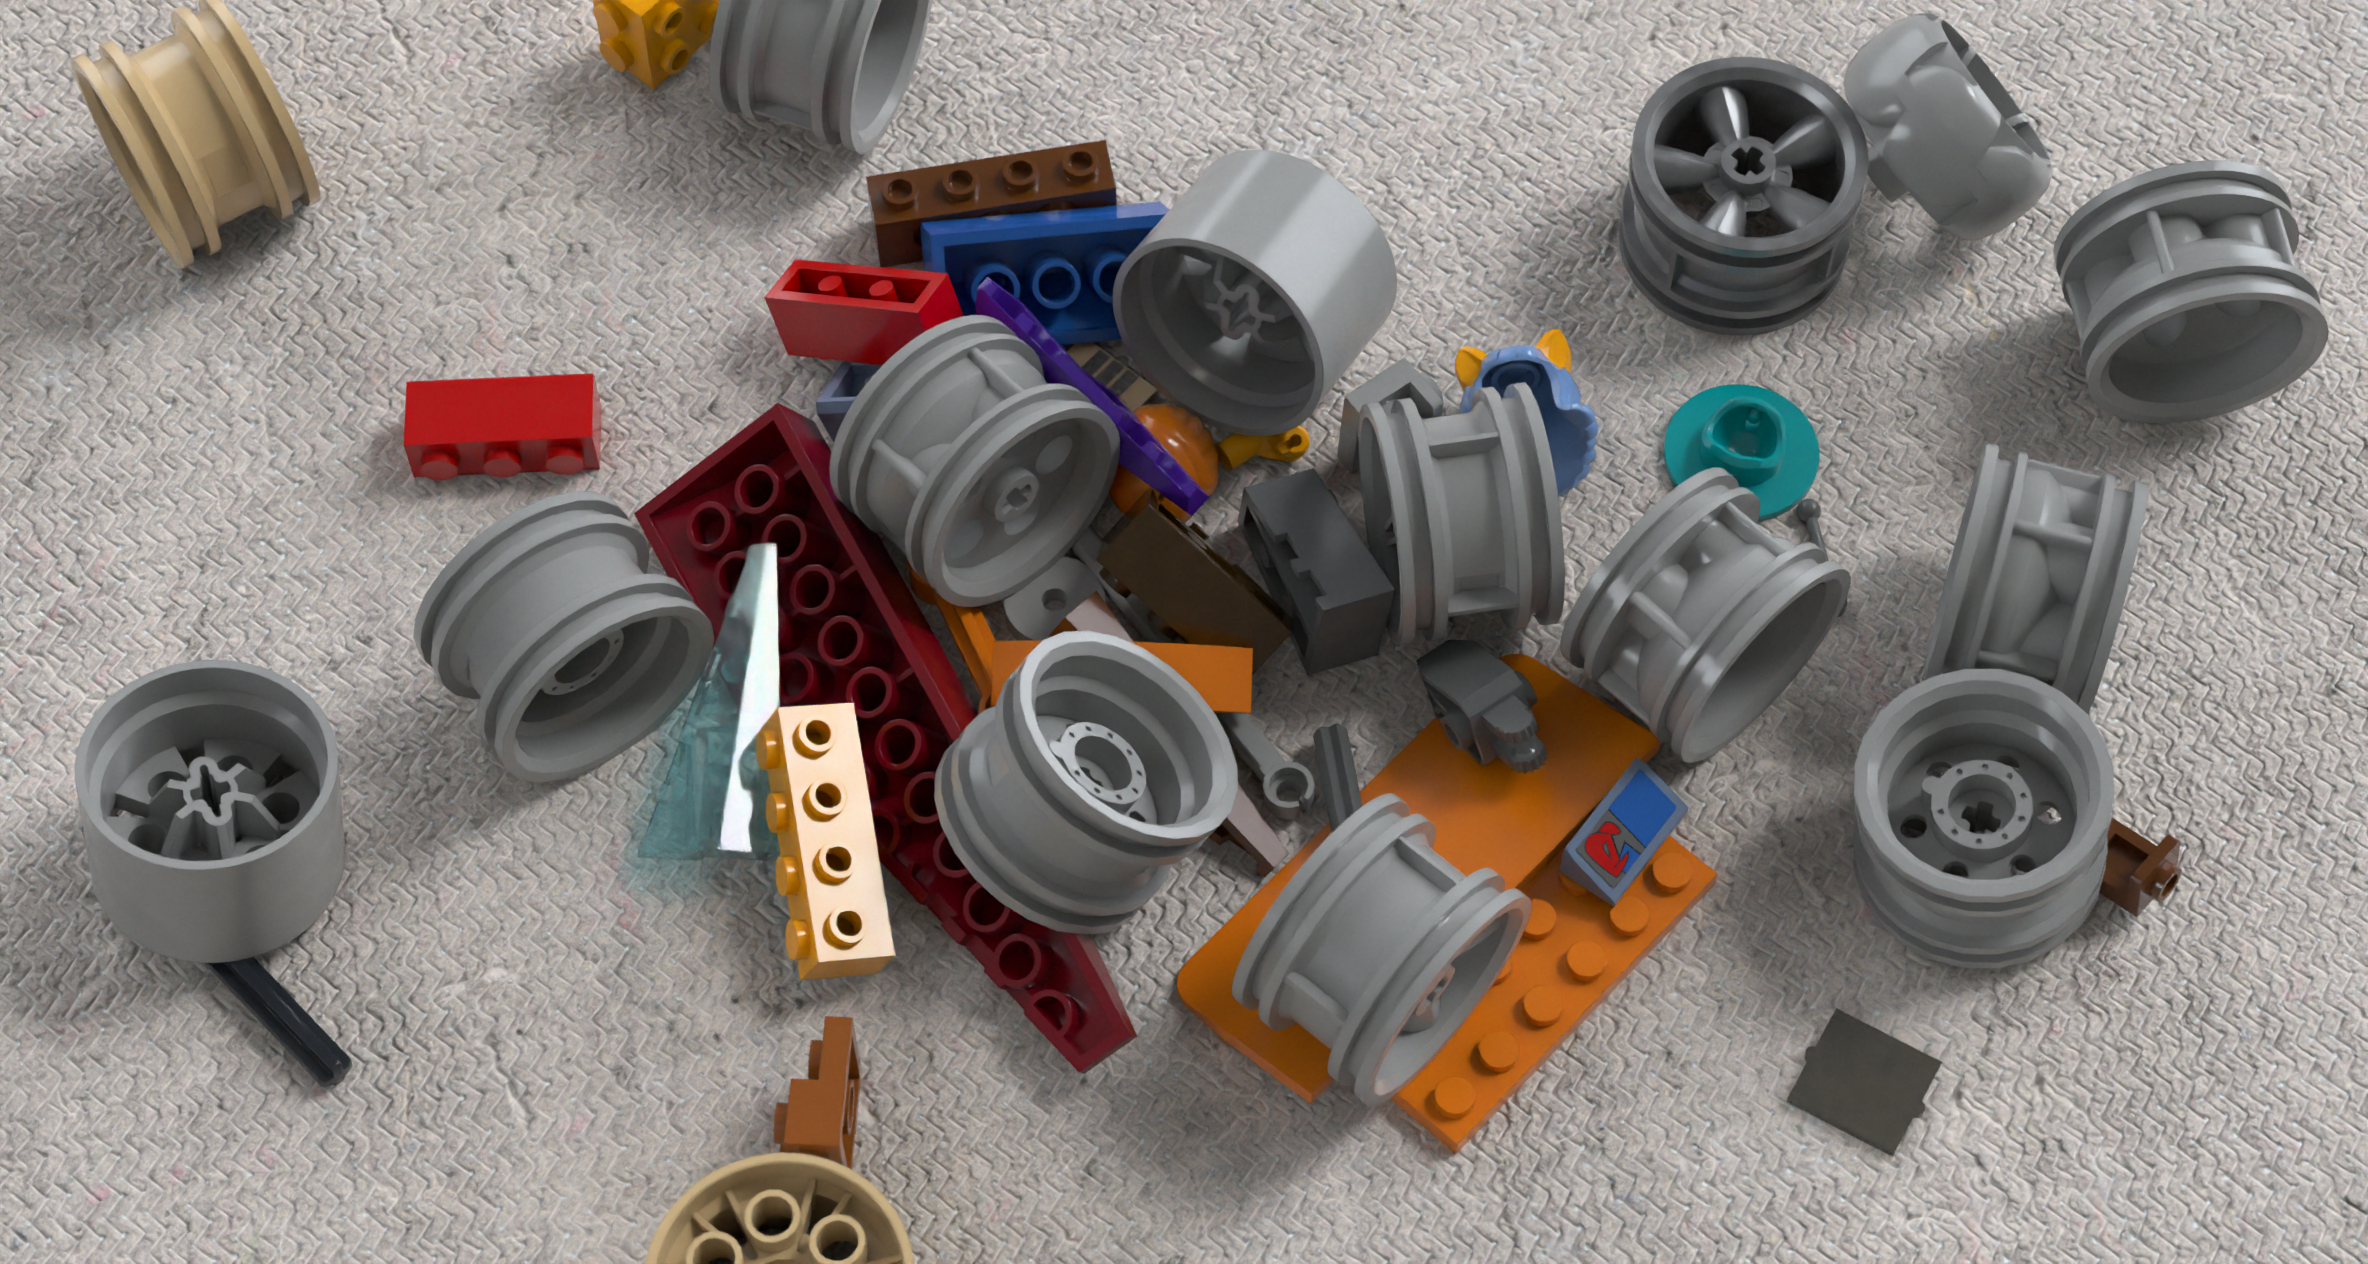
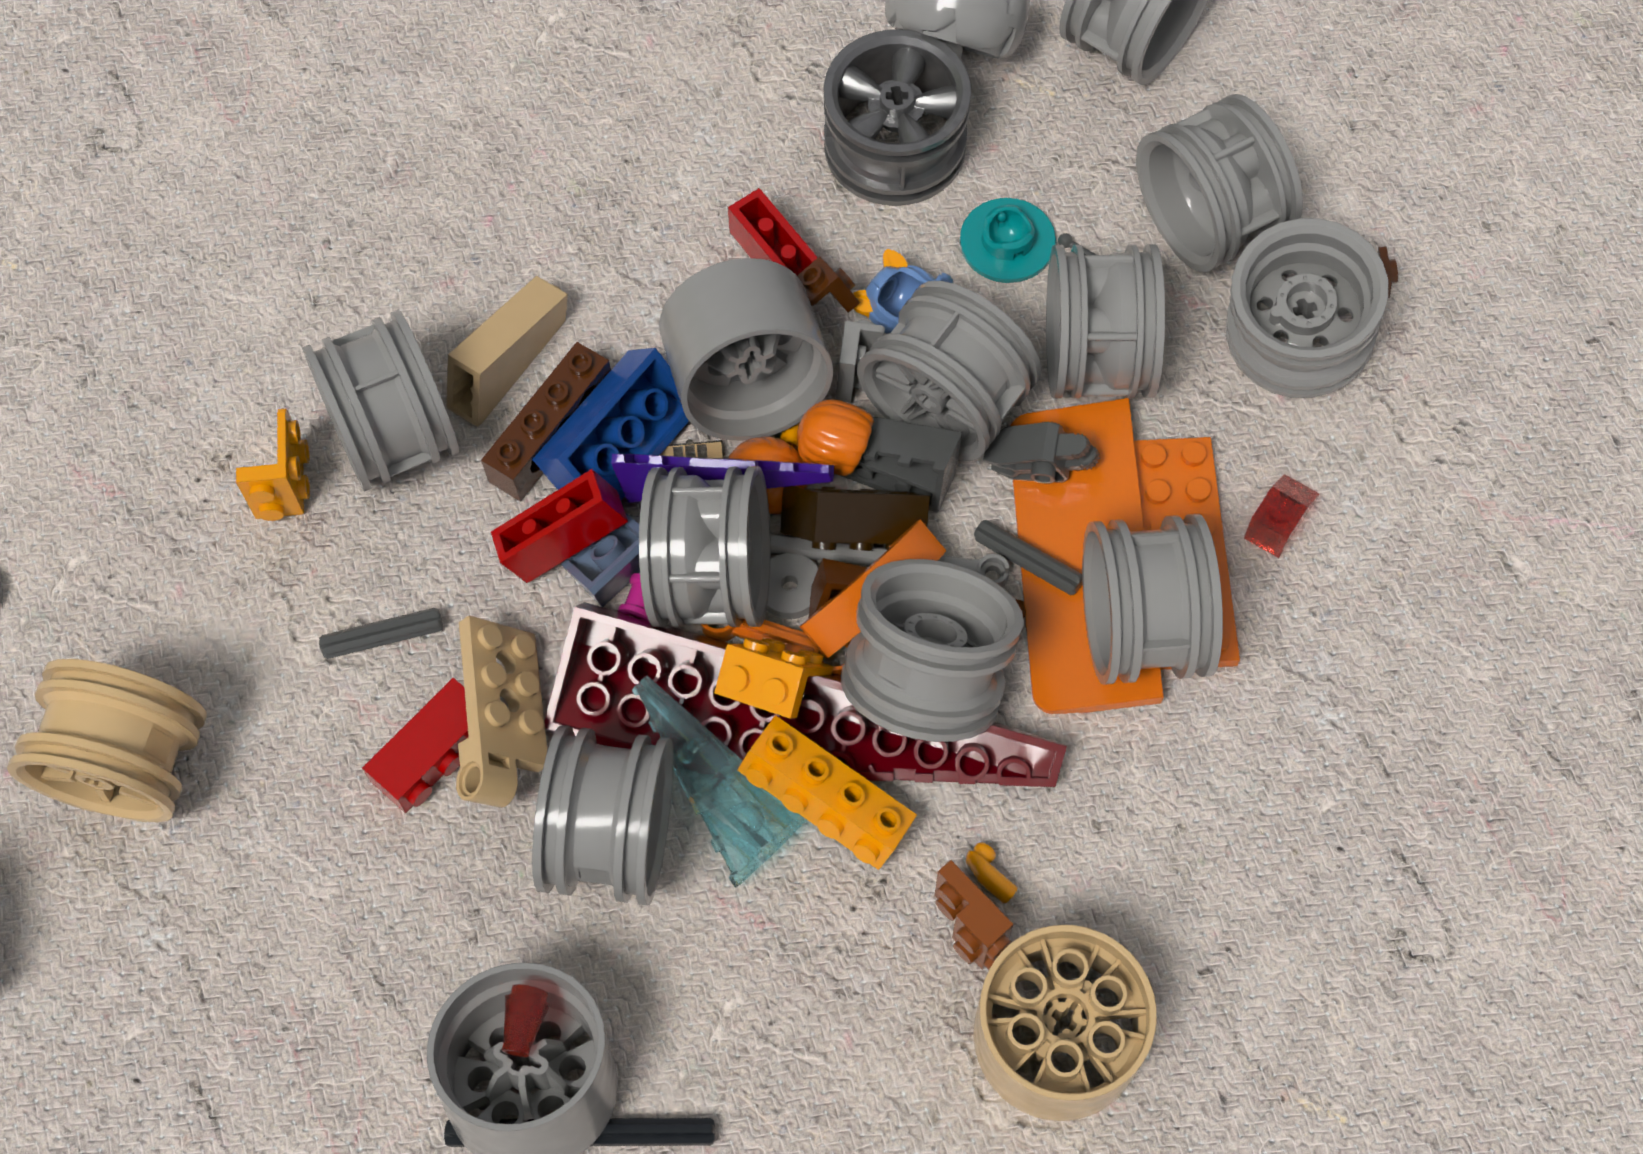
camera: 45 degrees left, 5 degrees up
slope [1559,757,1689,907] -> none
clear smoke piece [1786,1008,1942,1157] -> none
none -> dark grey axle [319,608,443,659]
none -> tan slope [446,276,568,427]
none -> tan hinge [456,615,547,808]
none -> clear red cone [502,984,550,1057]
none -> light orange bracket [714,638,833,719]
none -> red brick [728,188,818,276]
none -> orange piece [797,400,874,476]
none -> reddish brown bracket [798,256,860,313]
none -> light orange arm [966,842,1018,904]
none -> clear red slope [1244,474,1319,558]

